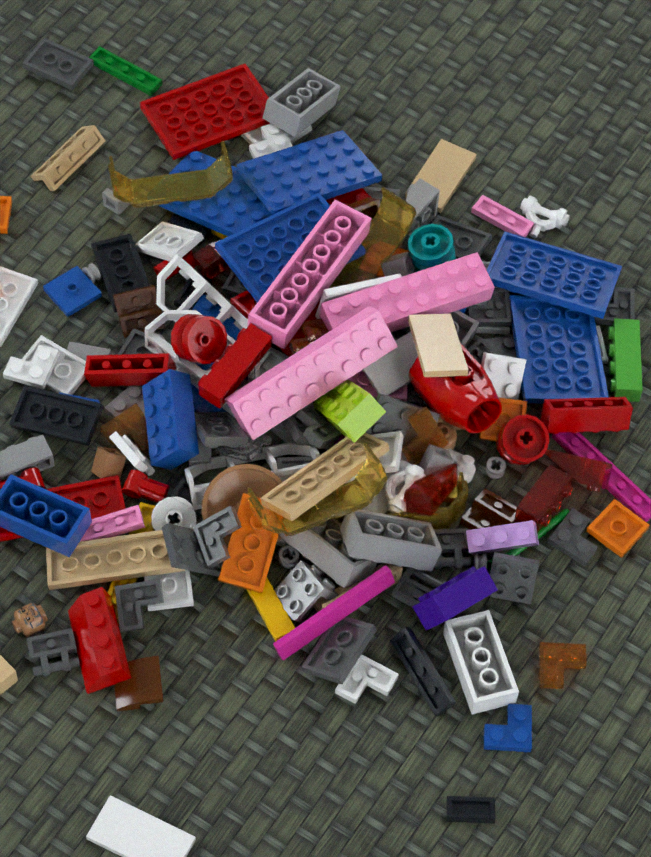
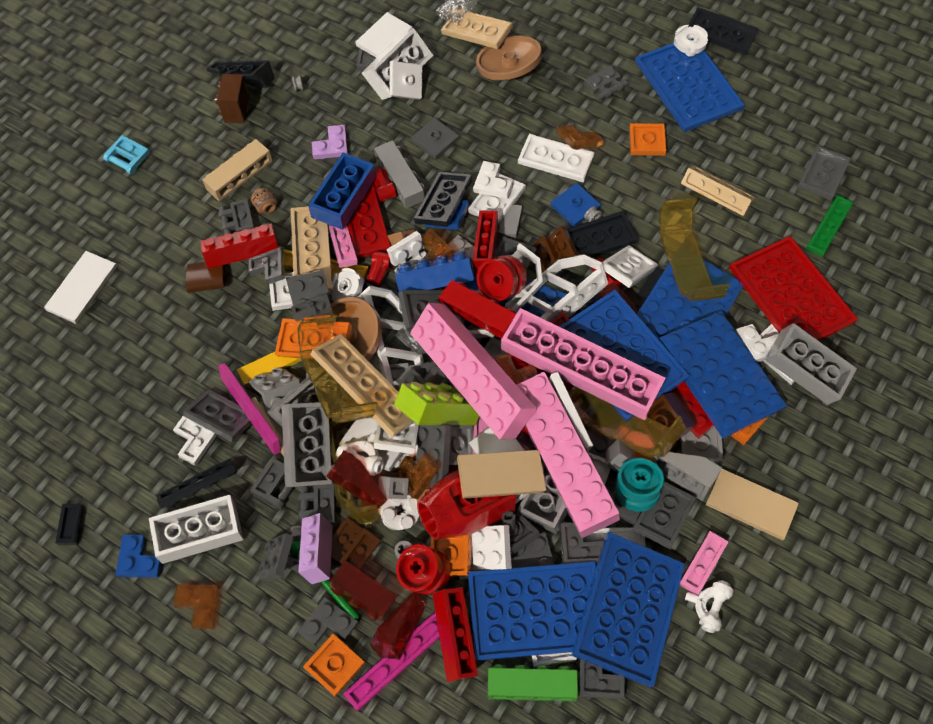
camera: 95 degrees right, 5 degrees up
dark purple brick [412,566,498,630] -> none

